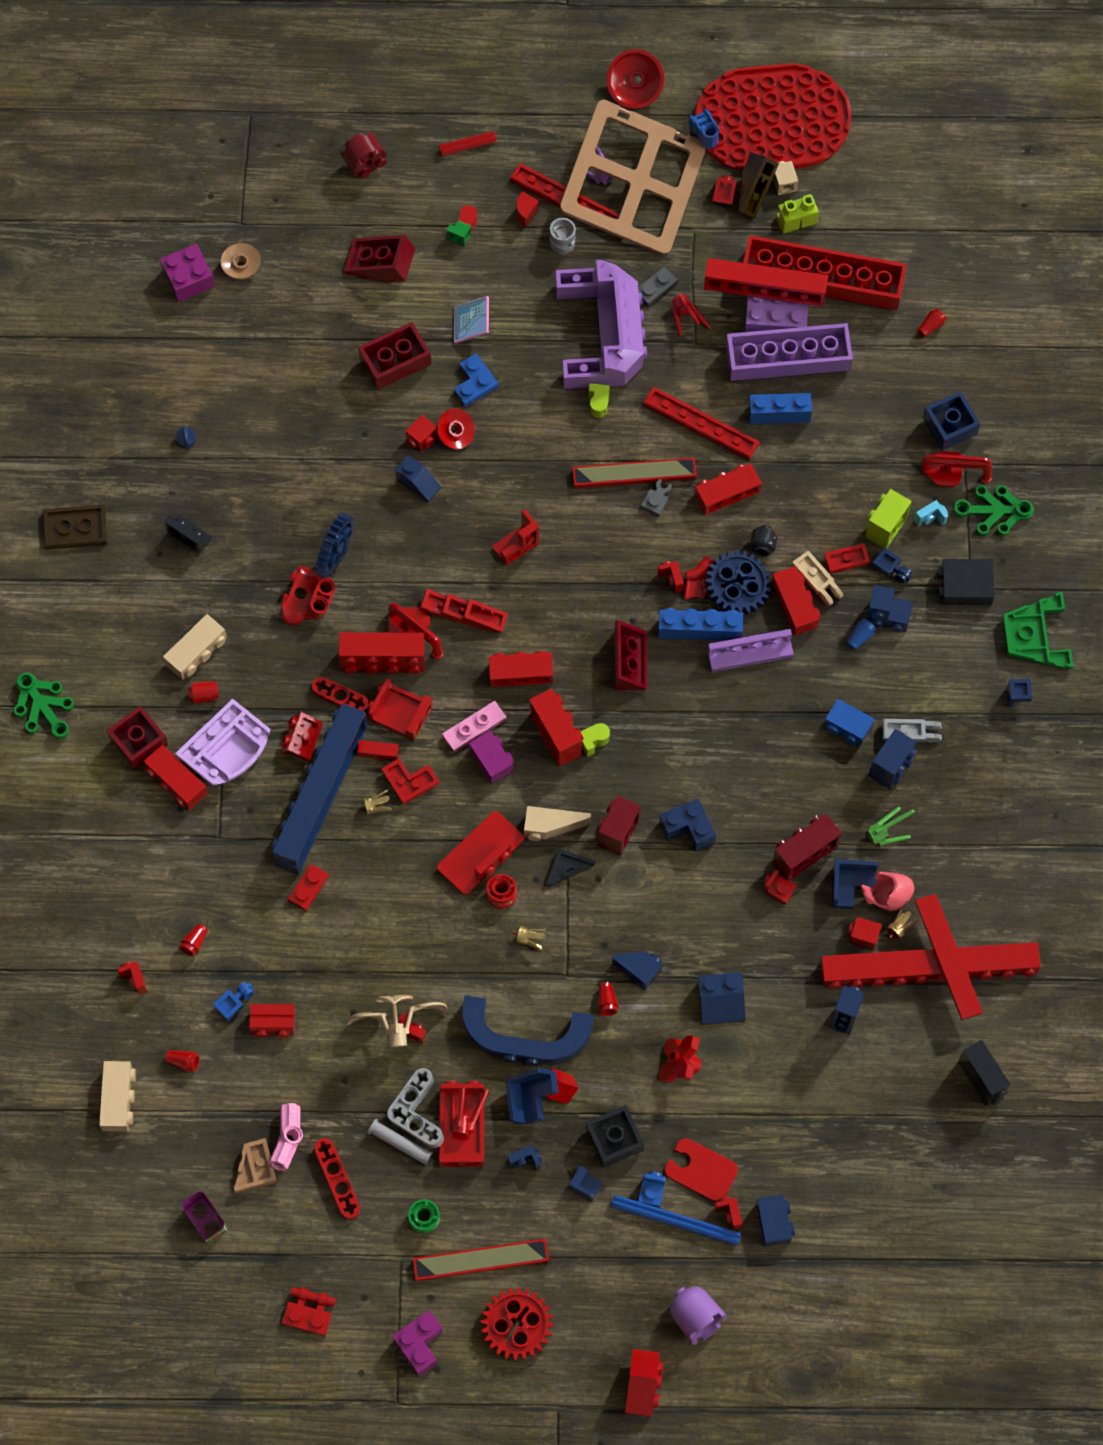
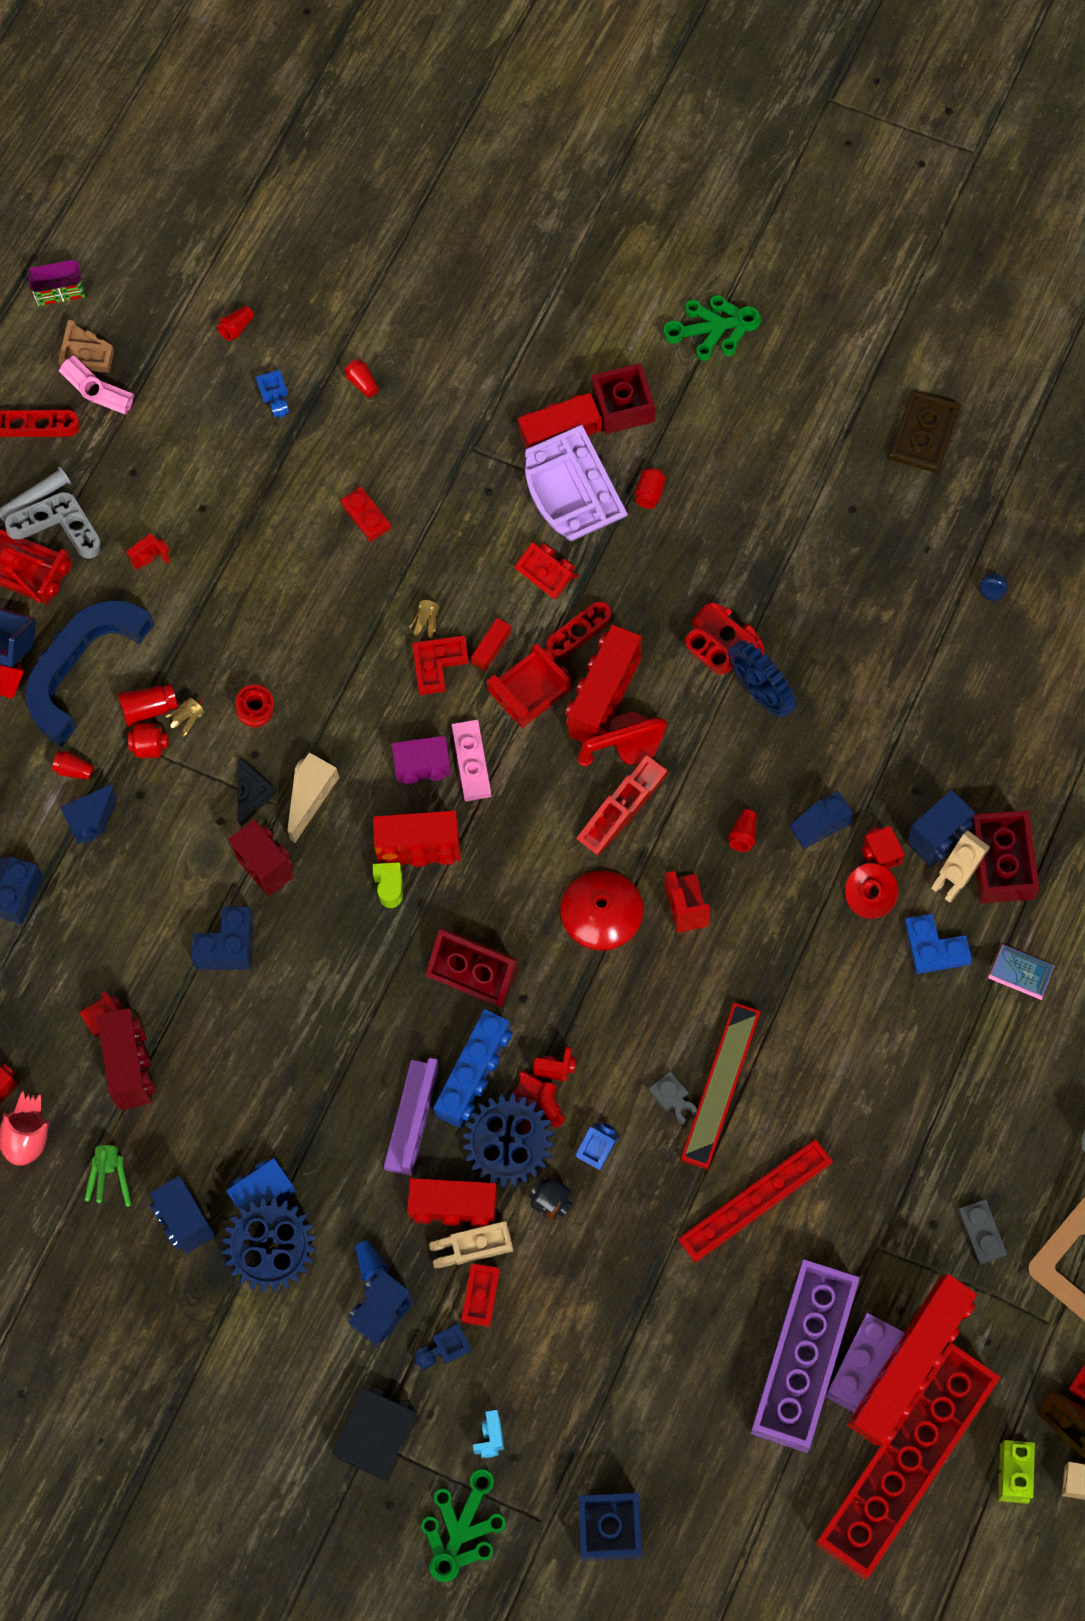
camera: 120 degrees right, 0 degrees up
tan brick [100,1061,136,1132] -> none
red bracket [117,962,148,994] -> none
tan brick [163,614,227,680] -> none
black bracket [165,516,211,554] -> none
red brick [249,1004,296,1038] -> none
dark blue piece [271,703,368,875] -> none
tan plant [348,995,448,1047] -> none
red bracket [437,811,524,895] -> none
red brick [489,651,553,687] -> none
medium lavender wedge [556,260,647,389] -> none
lime leg [588,383,610,418] -> none
red plant [671,294,711,336] -> none
red brick [695,463,762,515] -> none
blue brick [748,393,812,424] -> none
dark blue panel [832,859,878,909] -> none
lime brick [865,489,912,549] -> none
light grey hinge [882,719,942,742] -> none
red cone [917,308,947,338] -> none
red piece [921,451,992,487] -> none
green wing [1002,592,1074,670] -> none
dark blue panel [1006,679,1032,707] -> none
none -> red plant [117,684,178,728]
none -> red head [128,723,169,758]
none -> dark blue gear [221,1197,316,1292]
none -> red dish [561,871,643,950]
none -> blue bracket [575,1122,621,1170]
none -> red cone [728,809,757,852]
none -> dark blue brick [907,790,975,867]
none -> tan hinge [931,830,990,903]

